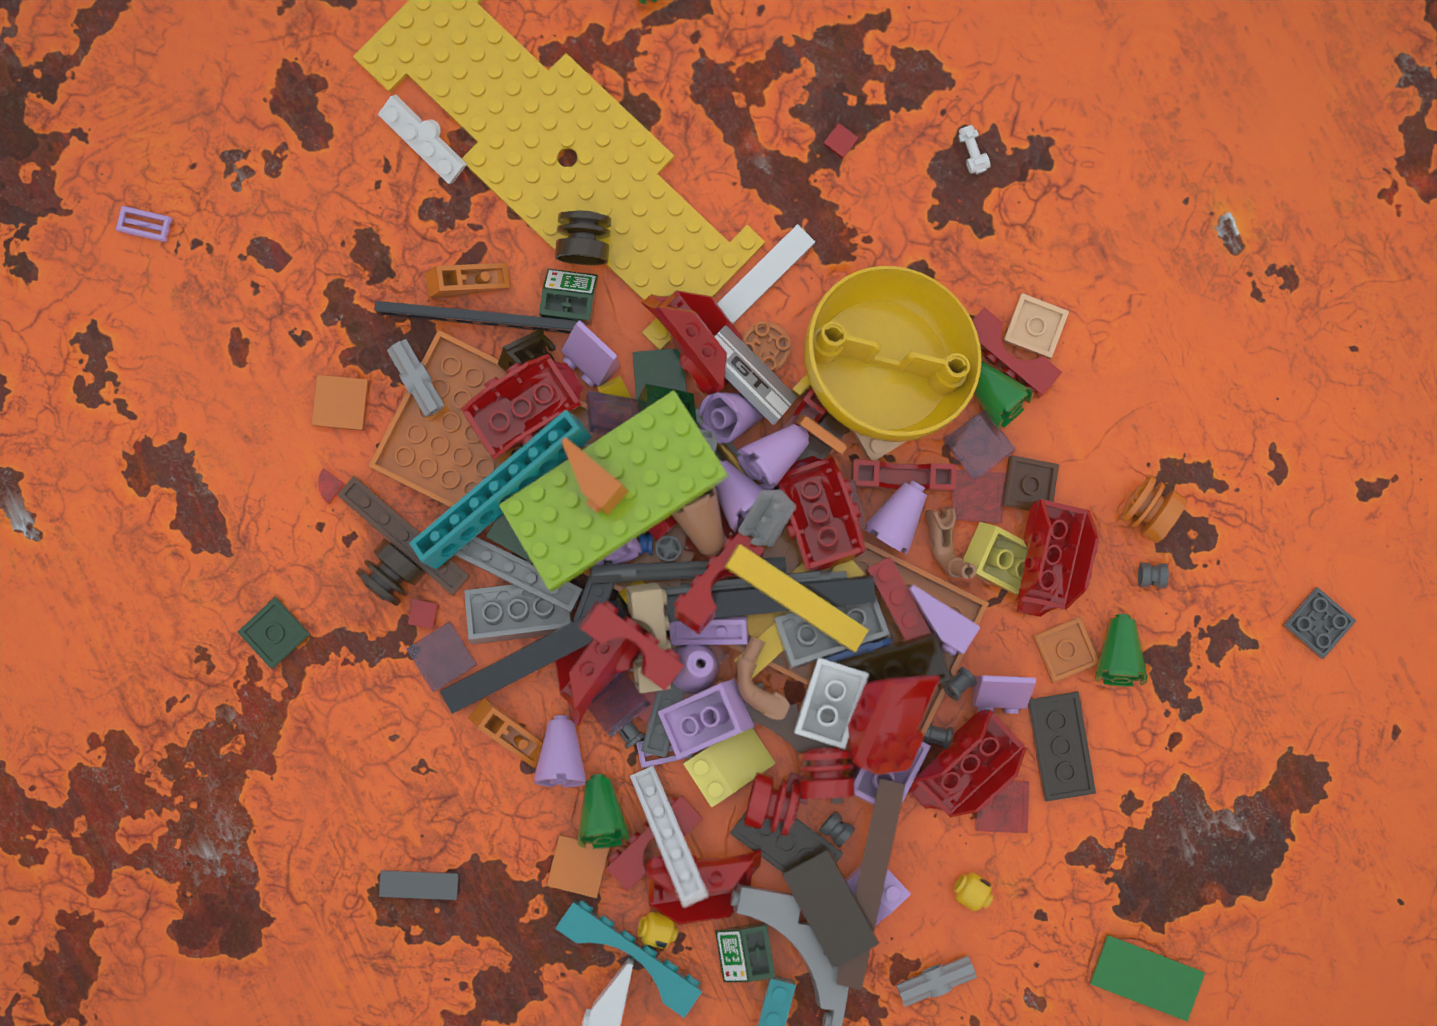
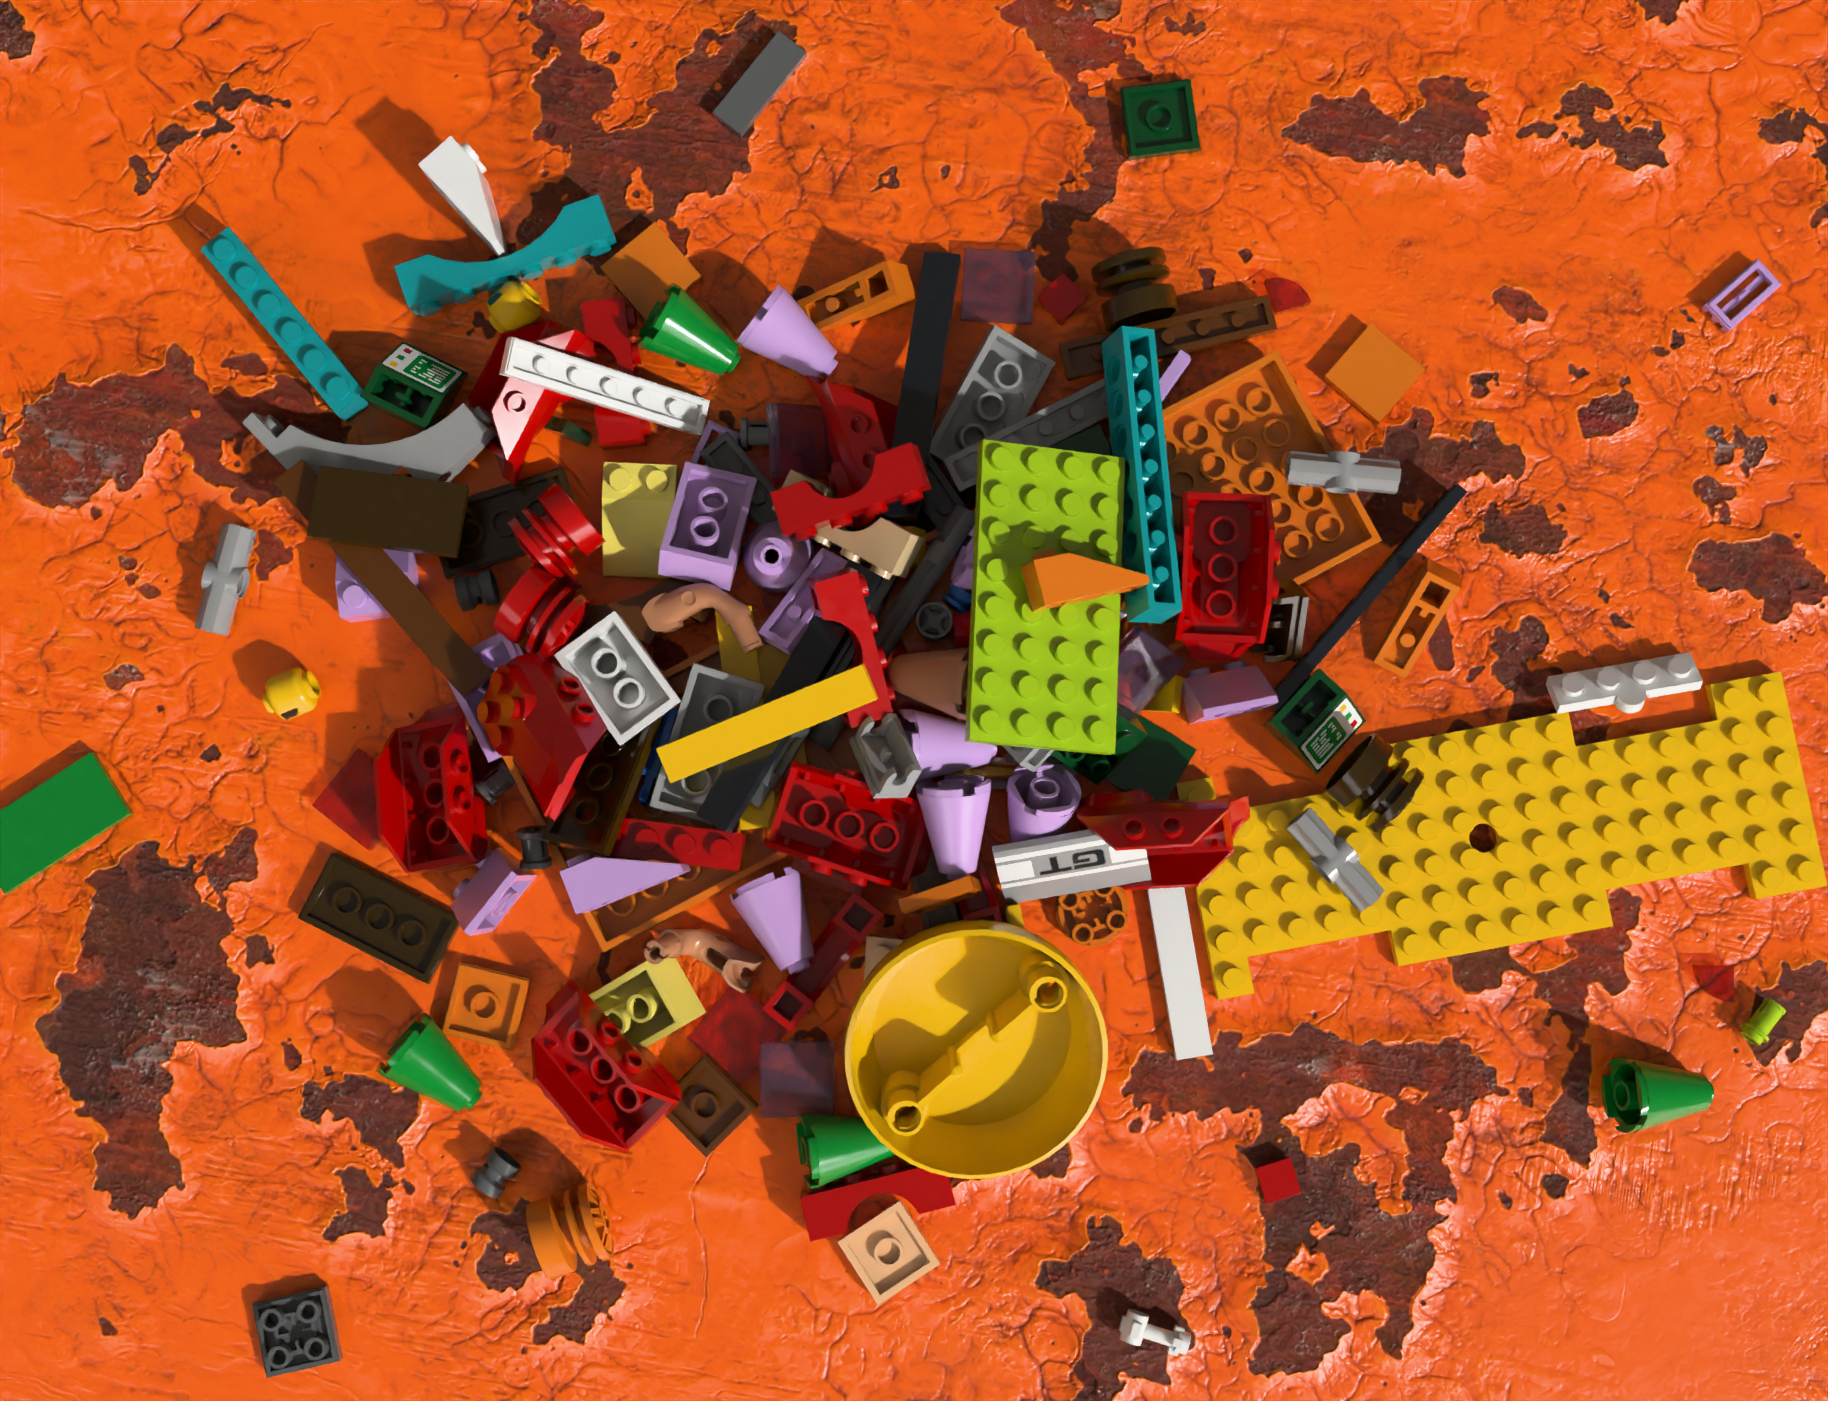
camera: 130 degrees right, 0 degrees up
none -> tile [543,416,593,447]
none -> lavender tile [1159,350,1191,403]
none -> light grey piece [1285,808,1385,912]

